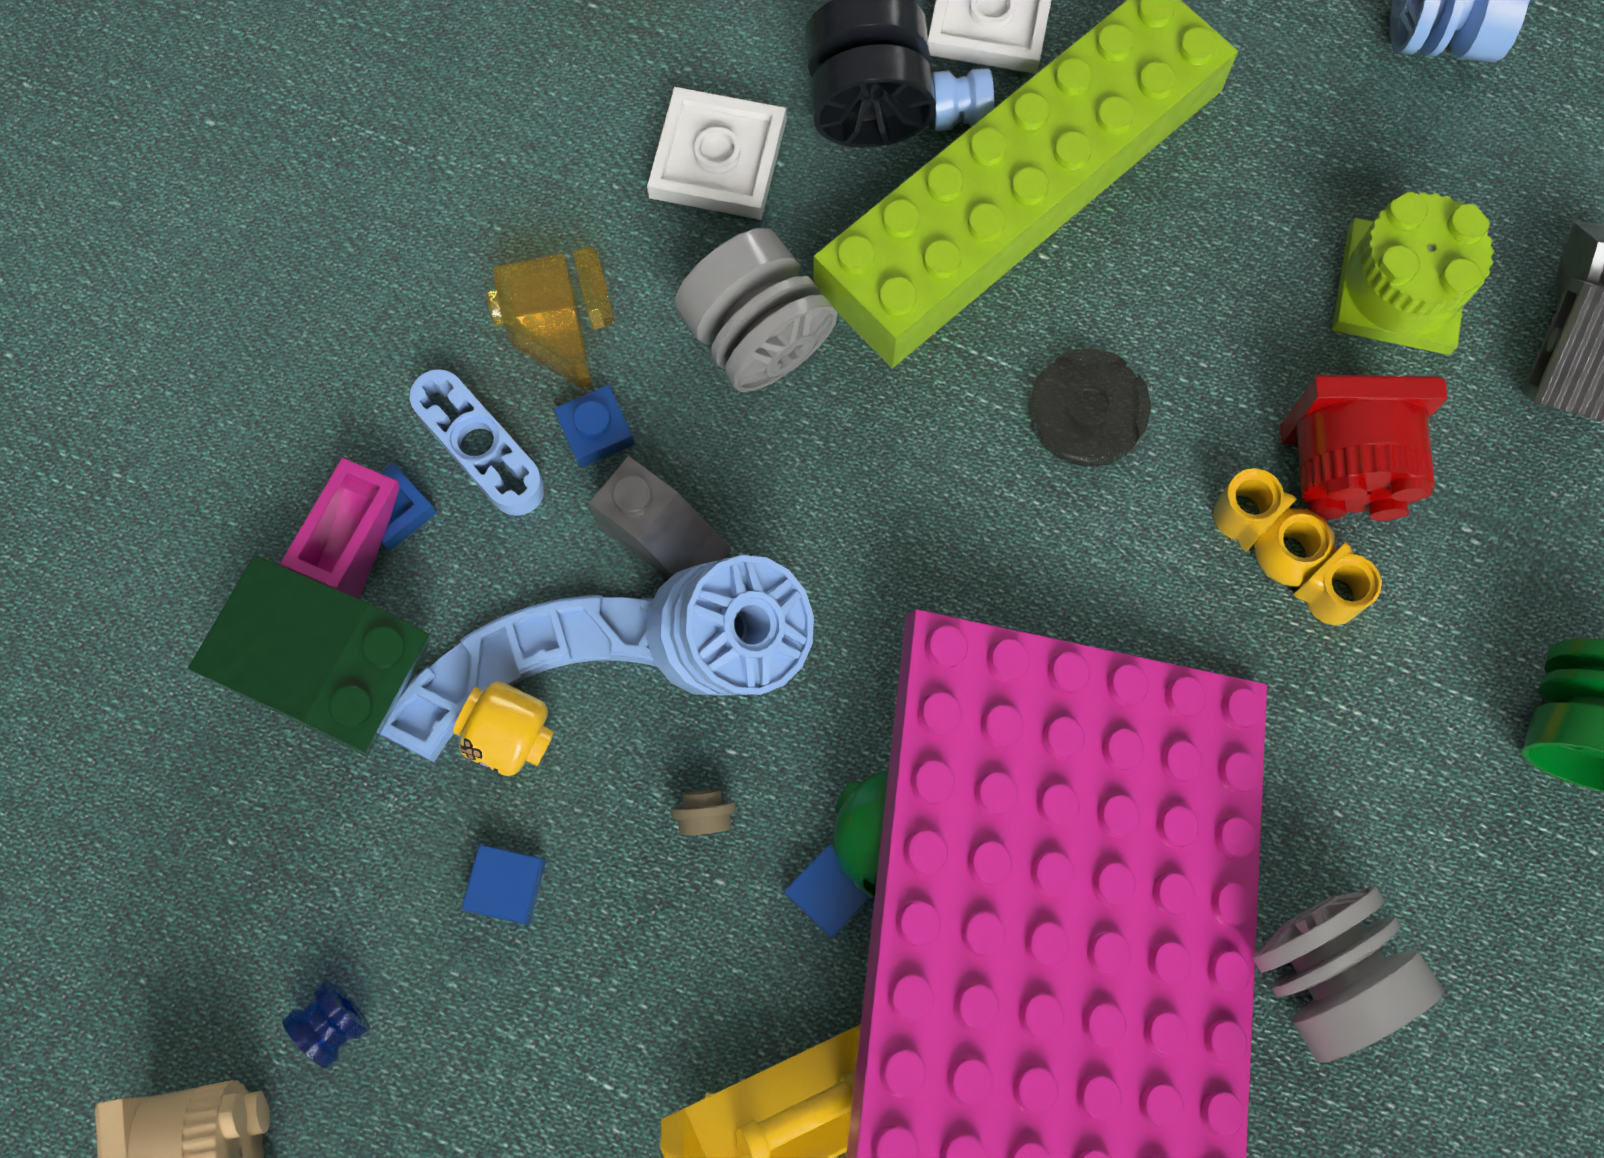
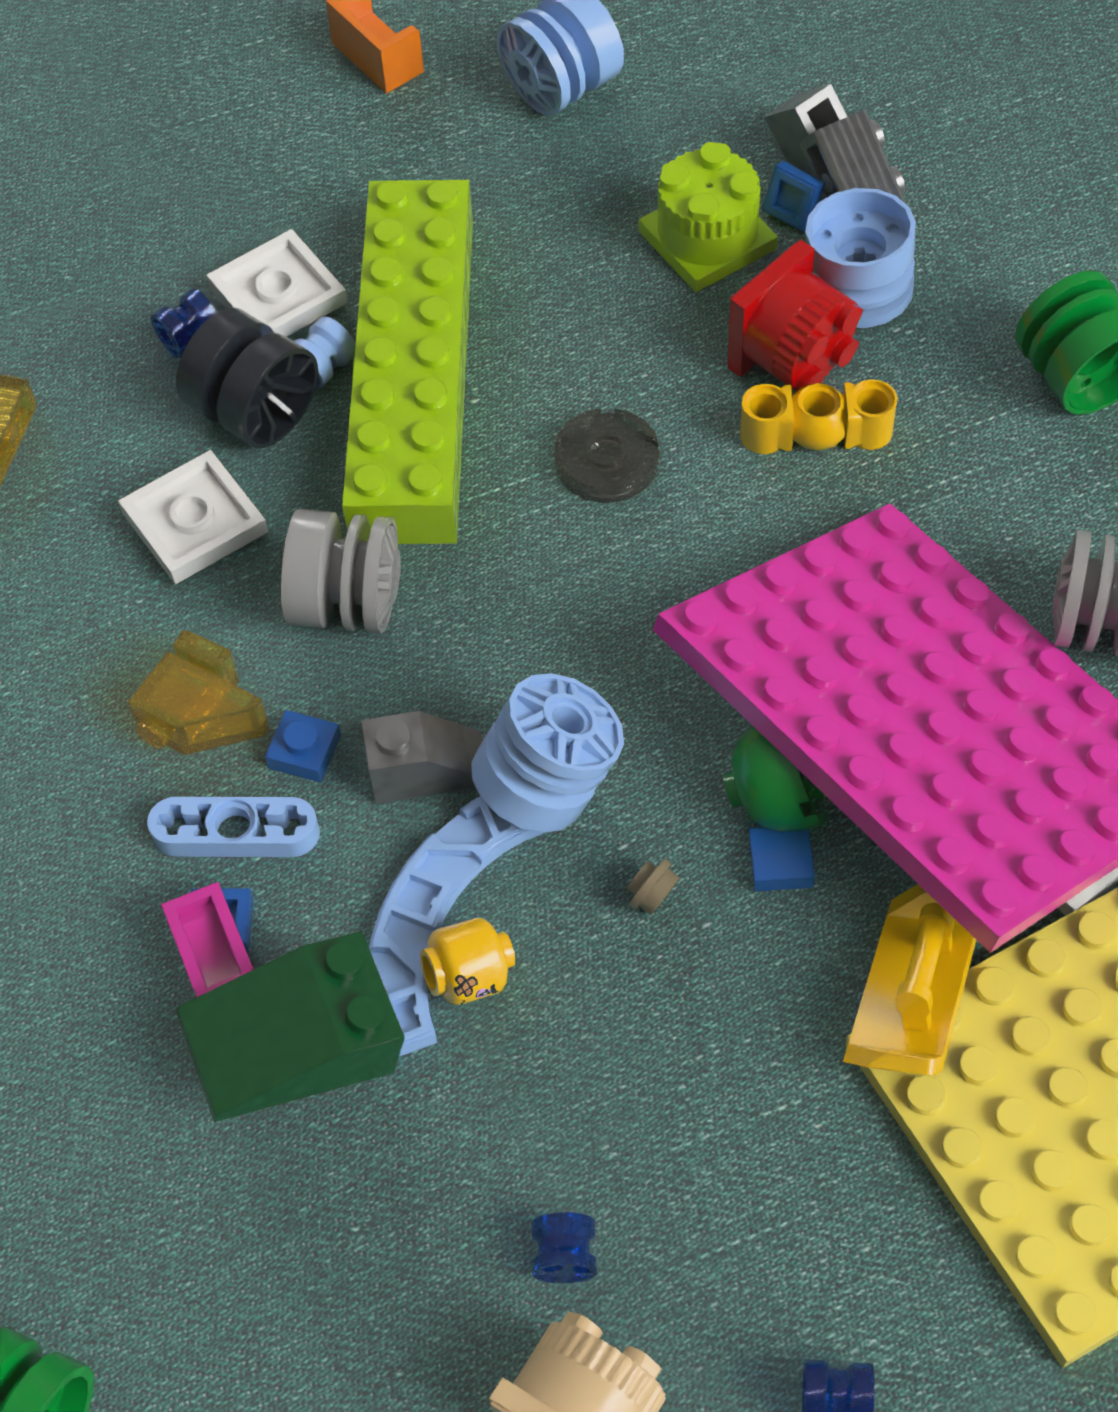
camera: 45 degrees left, 15 degrees down
blue tile [462,845,546,926] -> none
none -> blue tile [761,161,825,231]
none -> light blue wheel [805,188,916,328]

